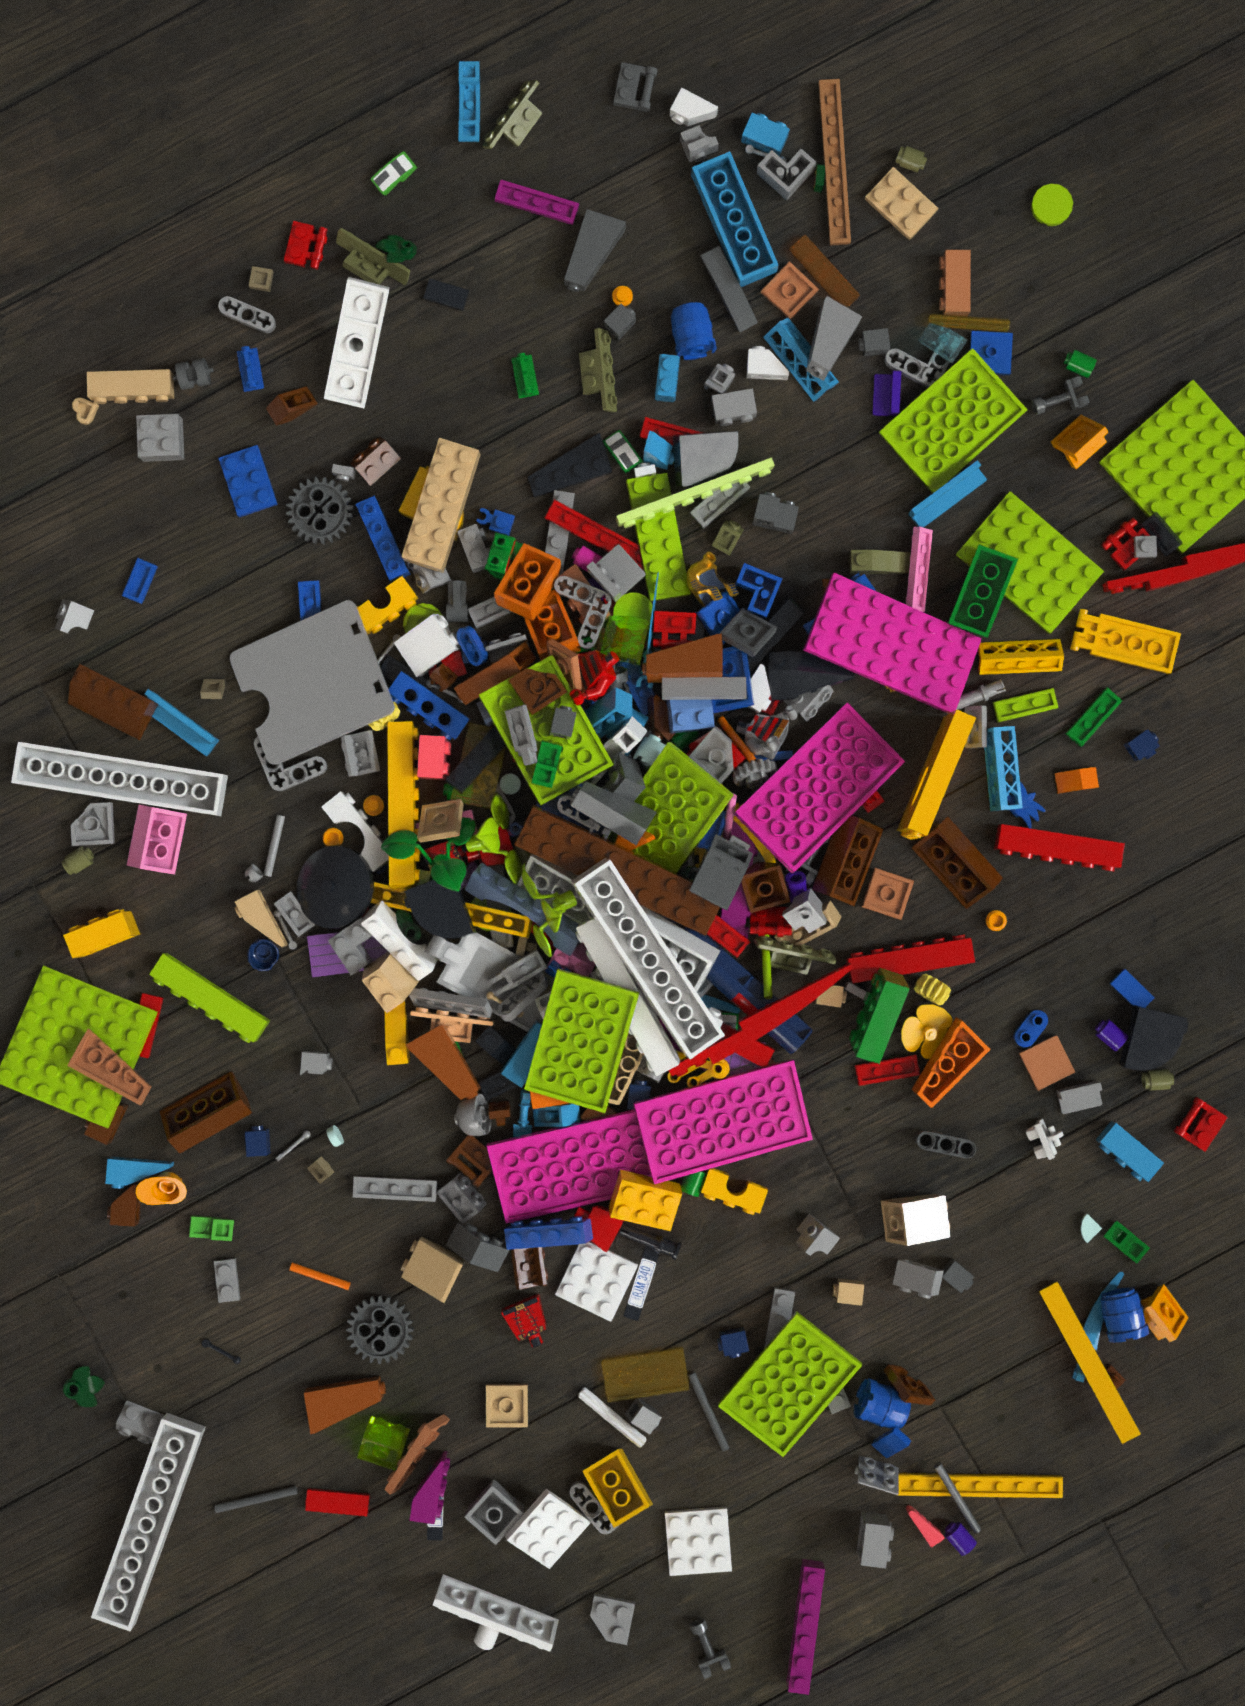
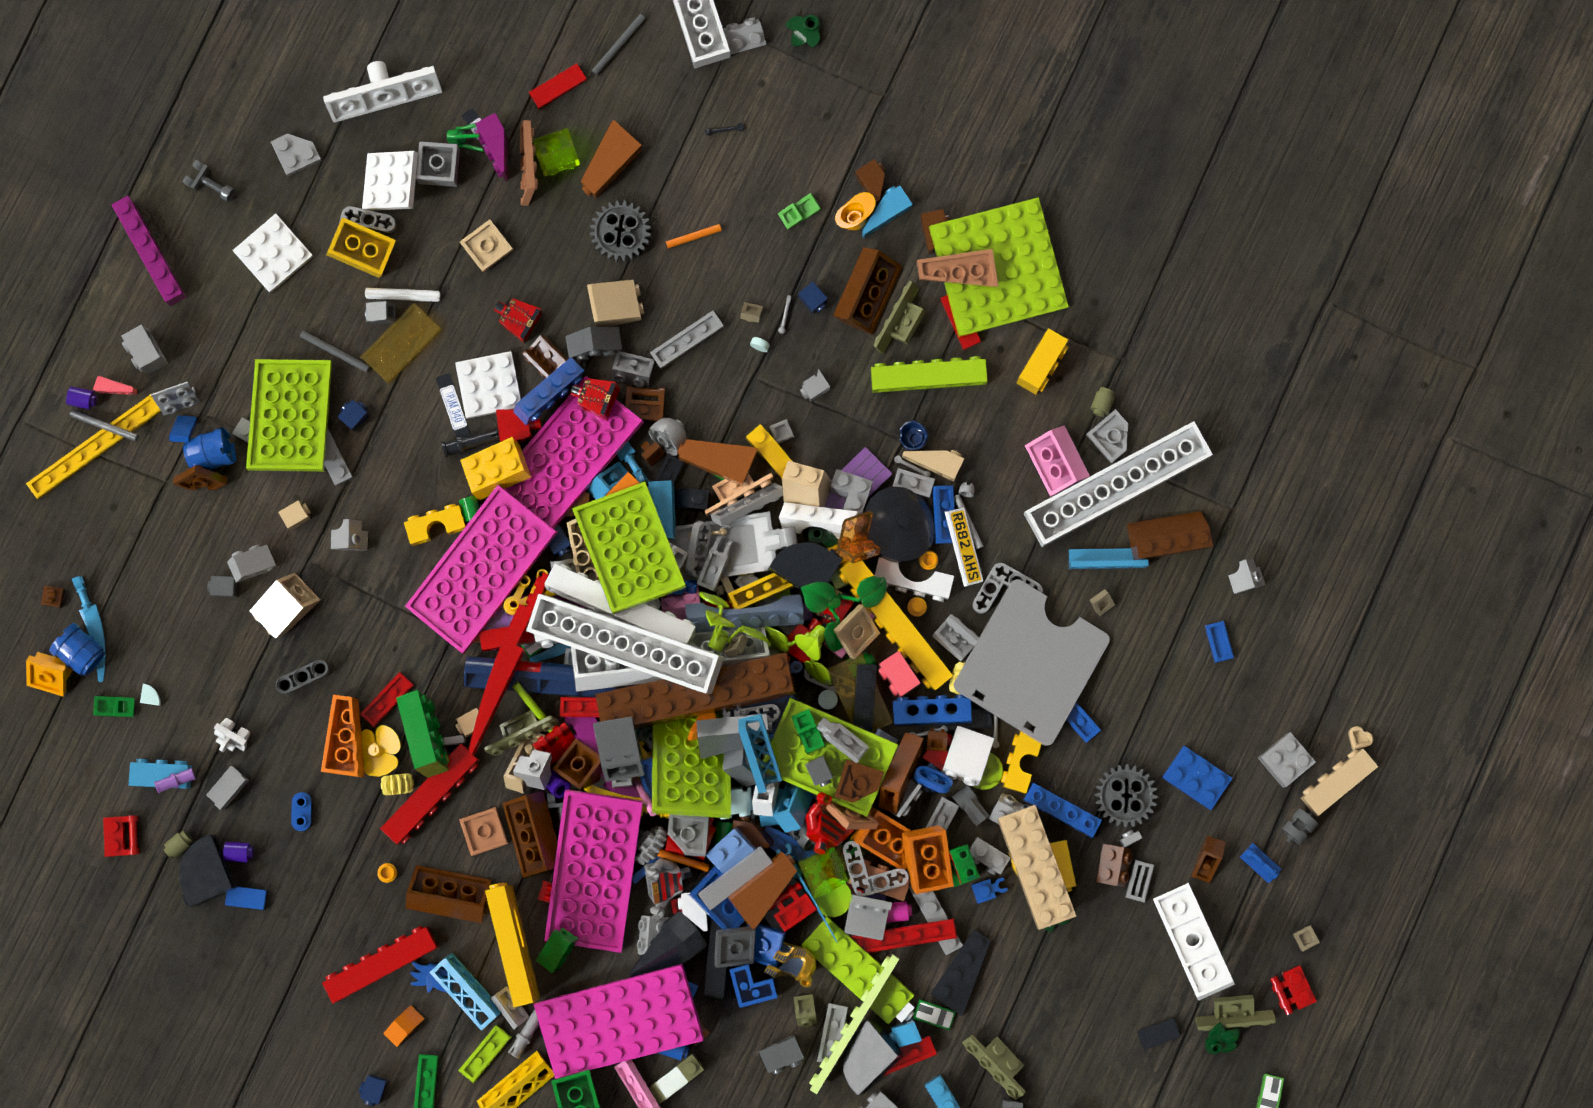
camera: 140 degrees right, 5 degrees down
light grey plate [214,1258,241,1303] -> none
light grey beam [218,296,276,333] -> none
green hinge [511,353,539,399] -> none
nougat tile [1019,1035,1075,1091] -> none
yellow tile [1039,1282,1141,1444] -> none
none -> medium lavender pin [154,768,196,793]
none -> green plant [447,123,484,152]
none -> green hinge [536,928,579,973]
none -> red torso [571,379,620,421]
none -> dark tan plate [723,634,748,658]
none -> dark azure fence [738,714,782,793]
none -> light grey tile [769,419,794,444]
none -> clear orange bracket [836,511,880,564]
none -> olive bracket [874,281,926,353]
none -> blue plate [933,486,955,544]
none -> tile [945,507,983,587]
none -> light grey tile [1125,860,1154,903]

